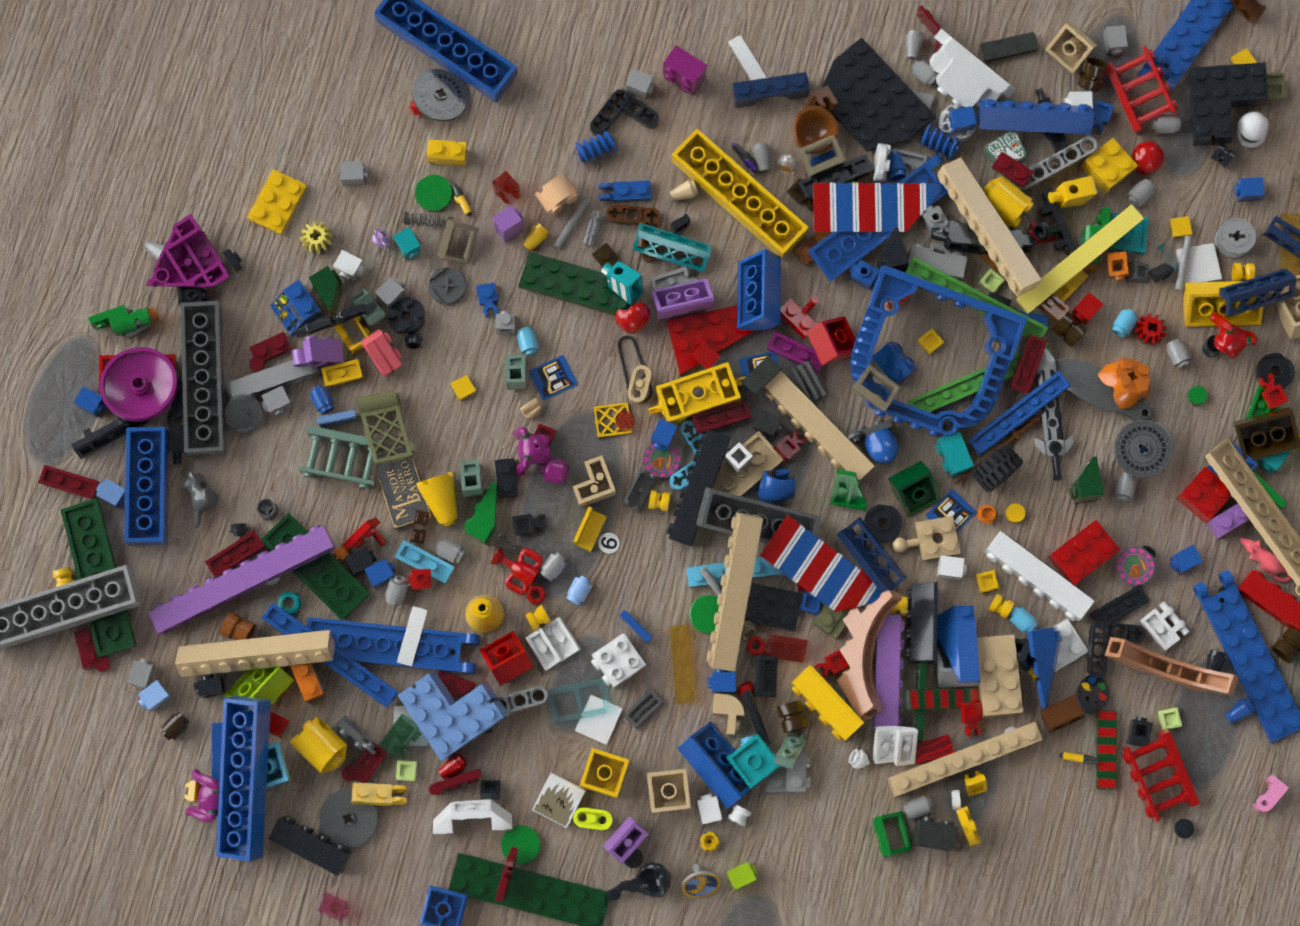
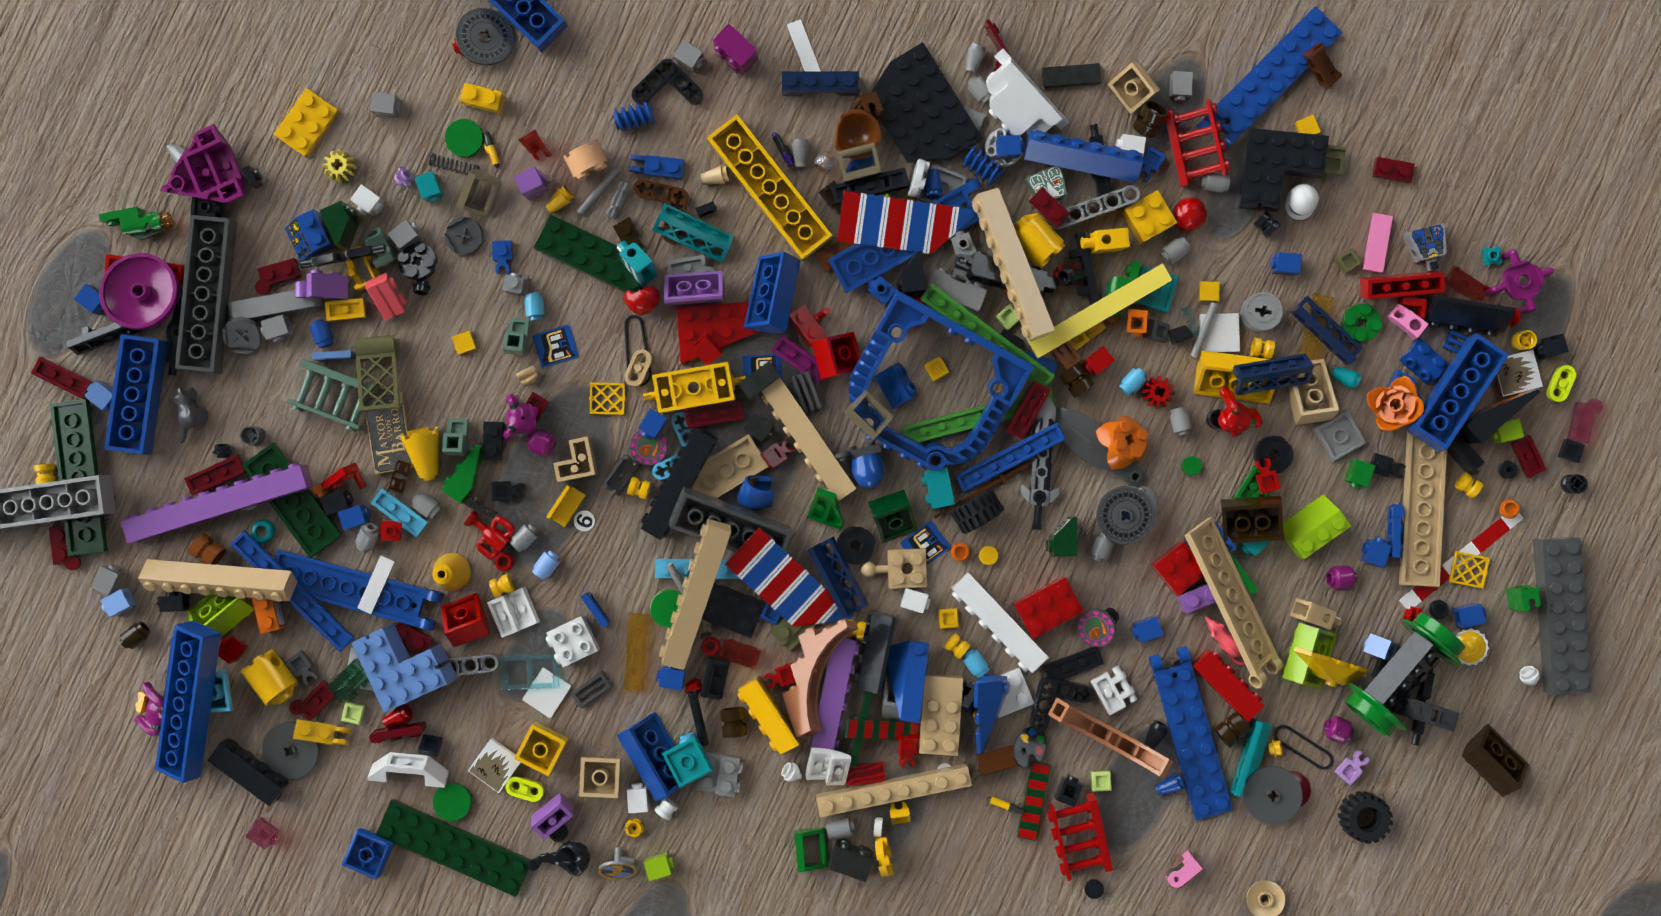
camera: 10 degrees right, 10 degrees up
dark grey hinge [338,719,376,755] -> none
dark red tile [495,846,519,902] -> none
clear red tile [616,411,635,431] -> none
tan brick [712,694,744,736] -> none
white brick [725,442,753,473] -> none
sand green hinge [774,731,807,770] -> none

